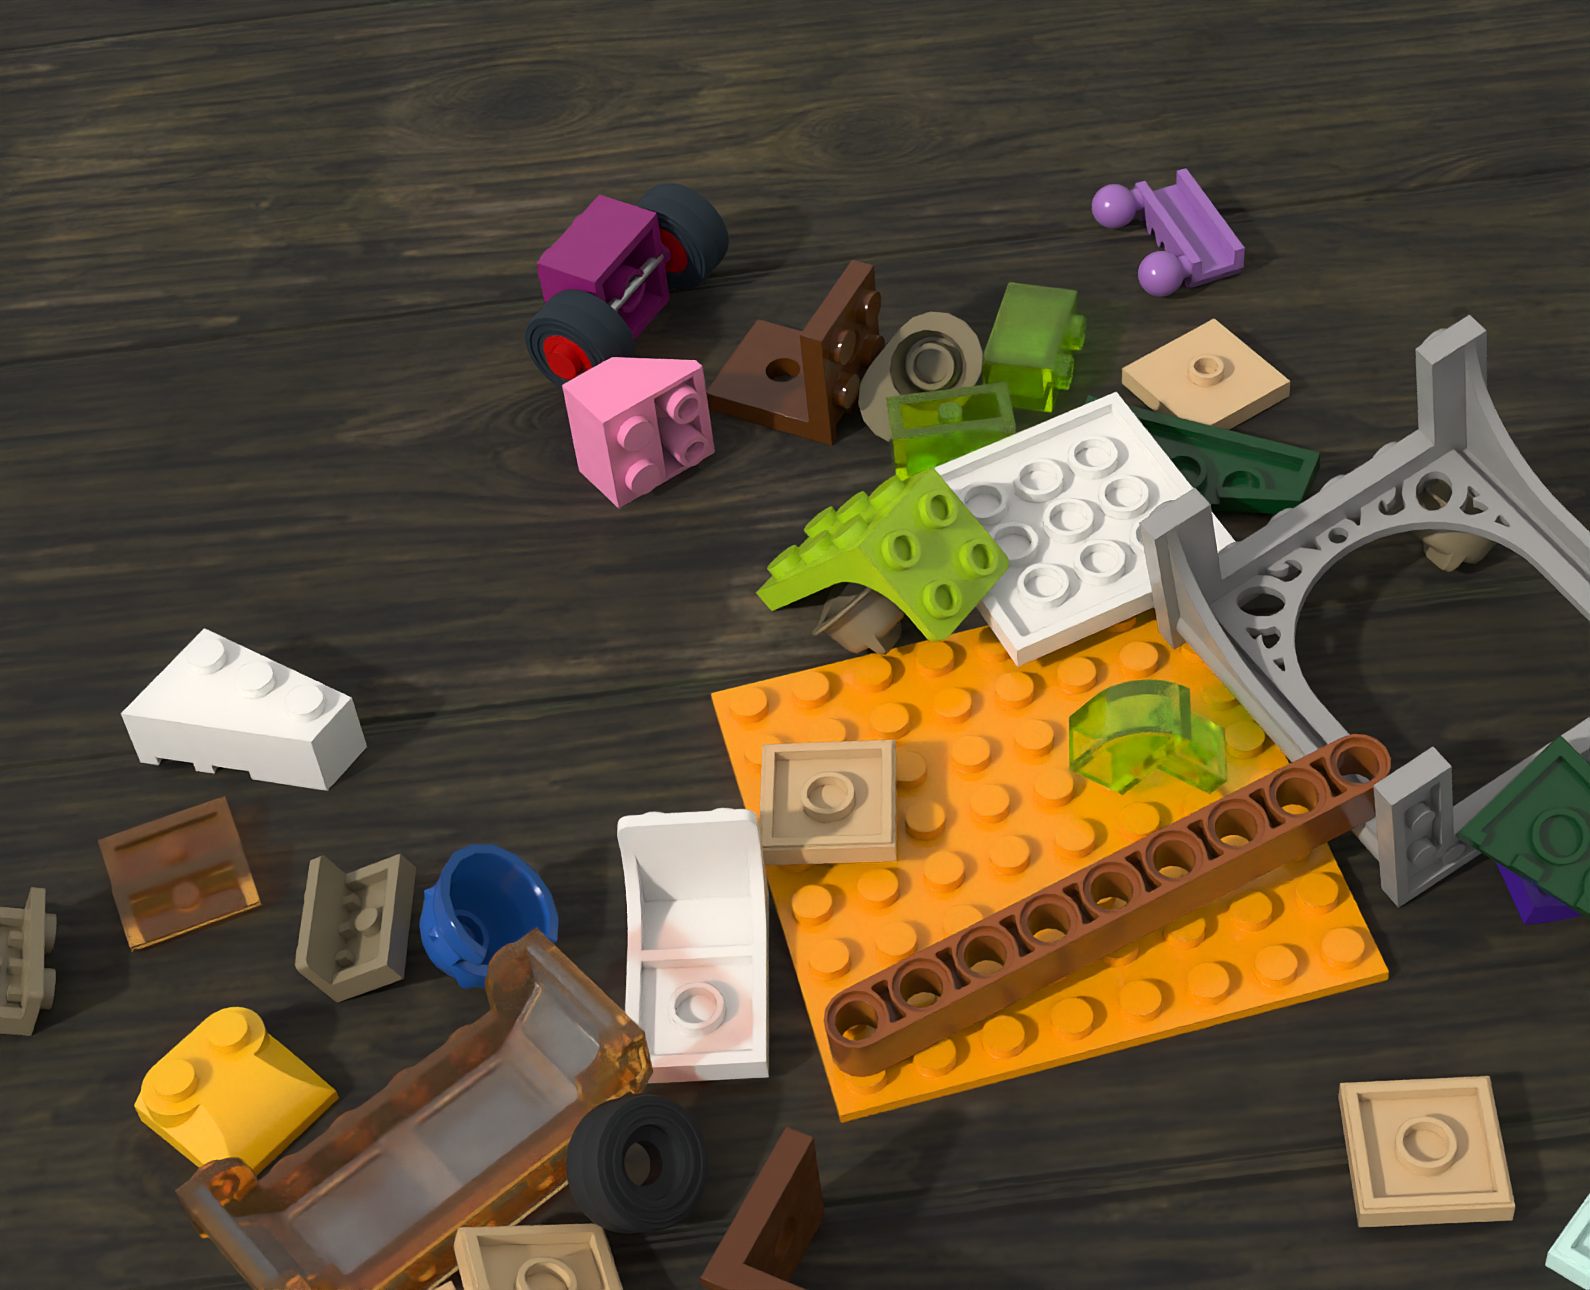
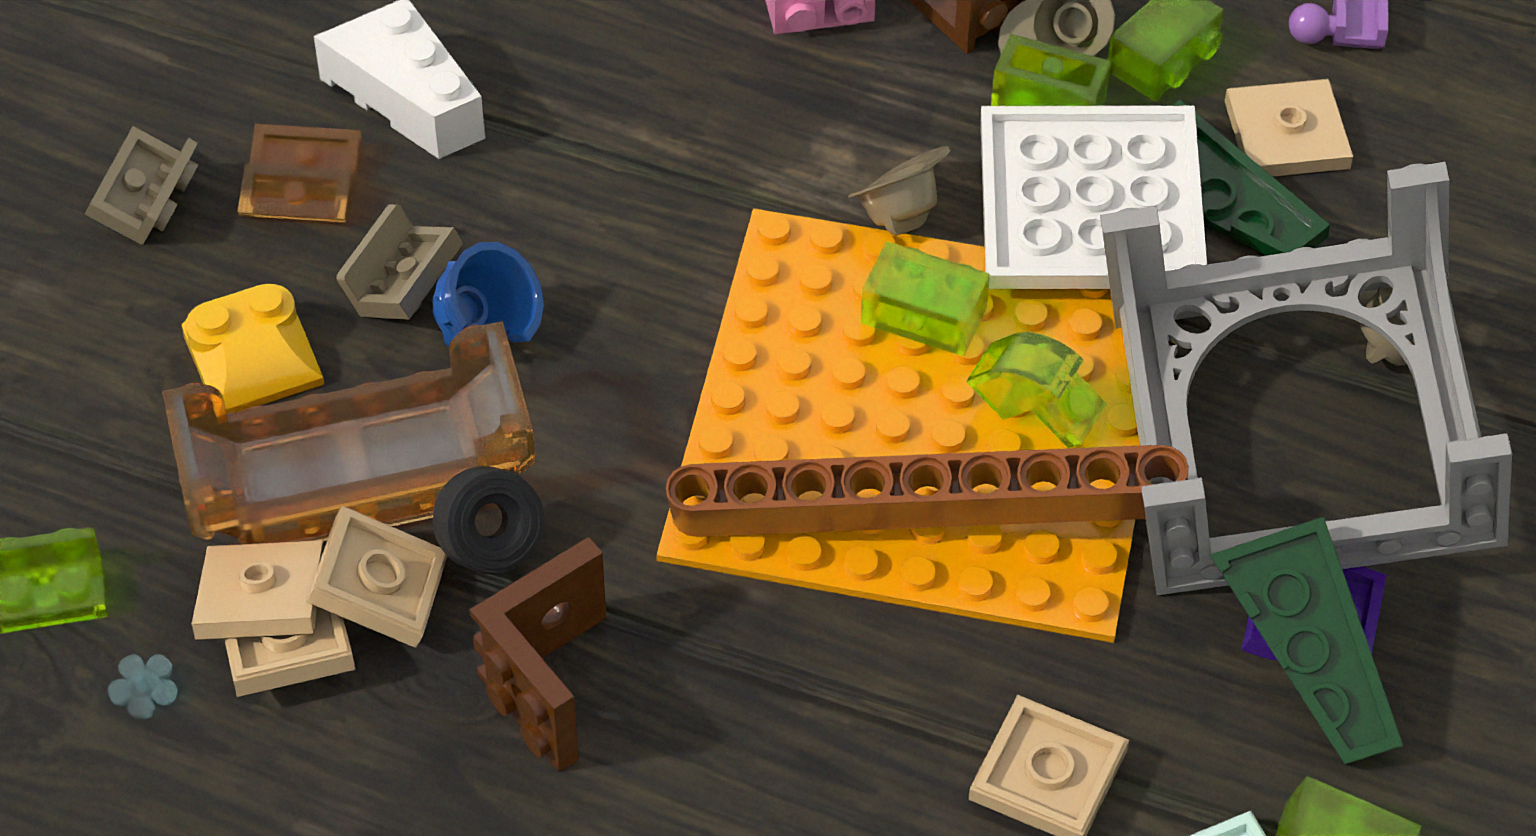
camera: 20 degrees right, 5 degrees up
white bracket [617,808,769,1085] -> none
lime bracket [756,467,1009,642] -> none
tan plate [759,740,897,865] -> none
none -> clear neon green brick [861,241,990,356]

